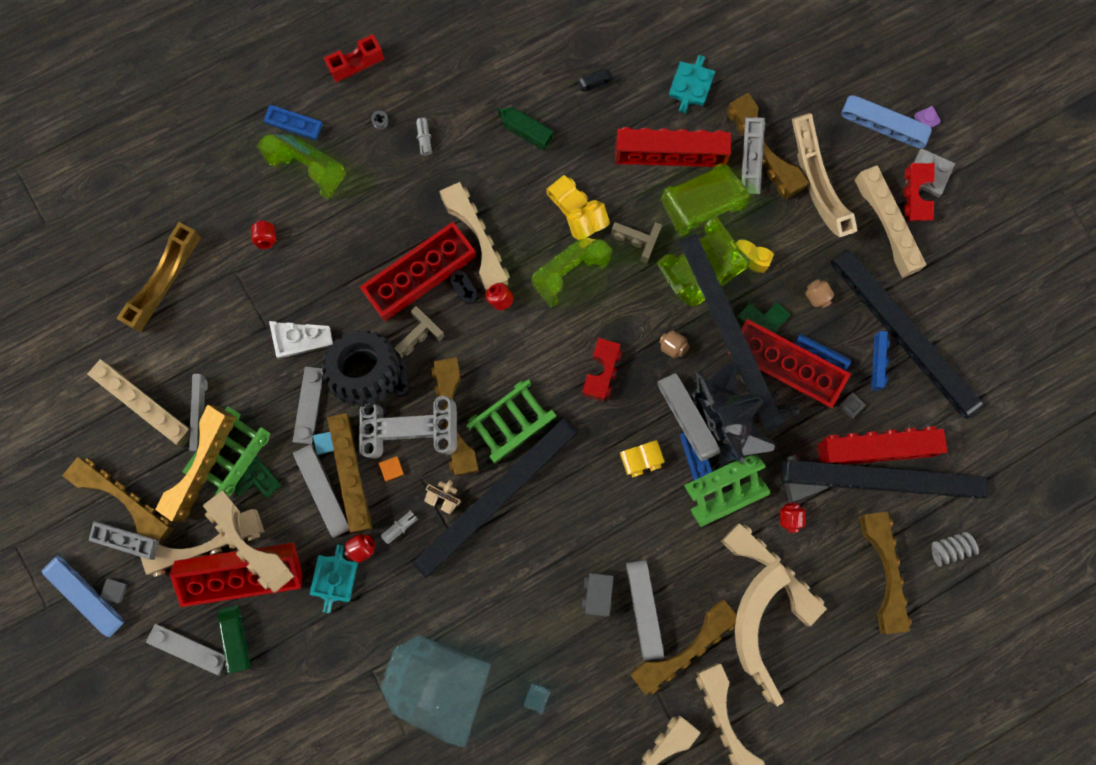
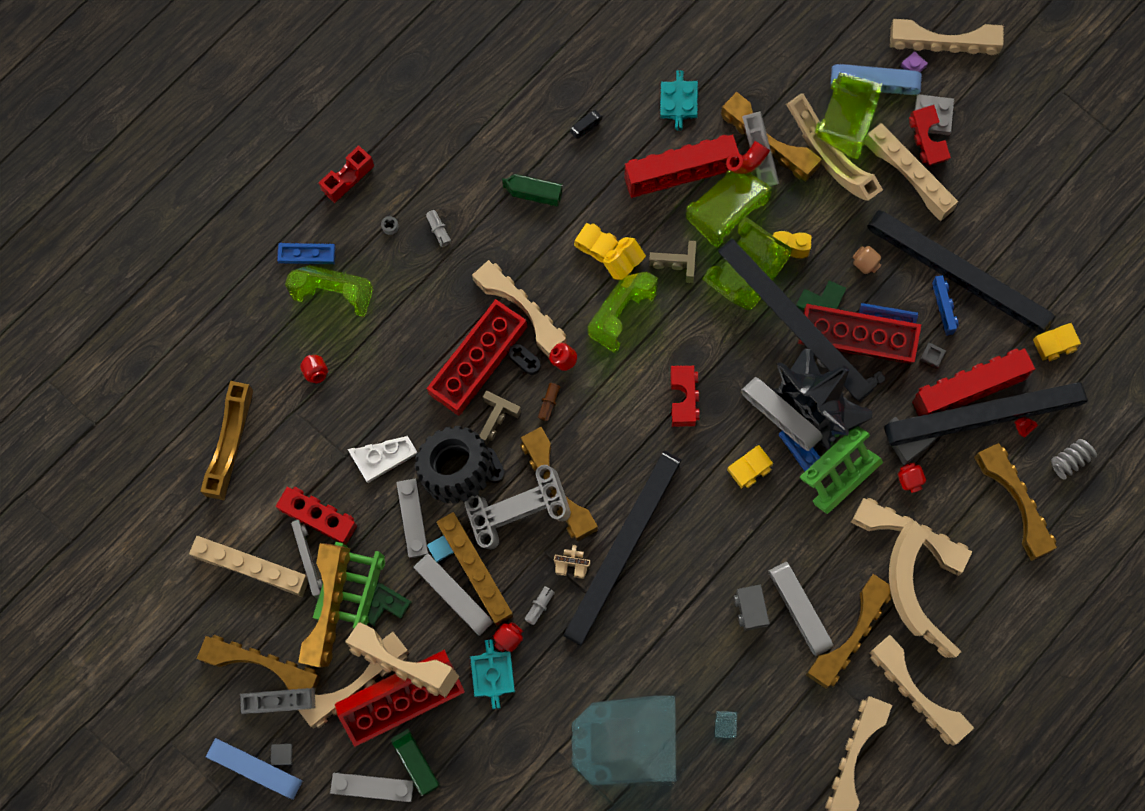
camera: 10 degrees left, 5 degrees down
orange tile [379,456,404,482] -> none
bright green fence [466,379,556,464] -> none
medium nougat head [660,330,689,359] -> none
none -> red brick [275,487,357,545]
none -> reddish brown axle [538,383,561,421]
none -> red cylinder [726,141,771,174]
none -> clear neon green windscreen [815,72,882,160]
none -> tan arch [890,19,1003,55]
none -> red tile [1014,417,1038,438]
none -> yellow brick [1033,323,1081,361]

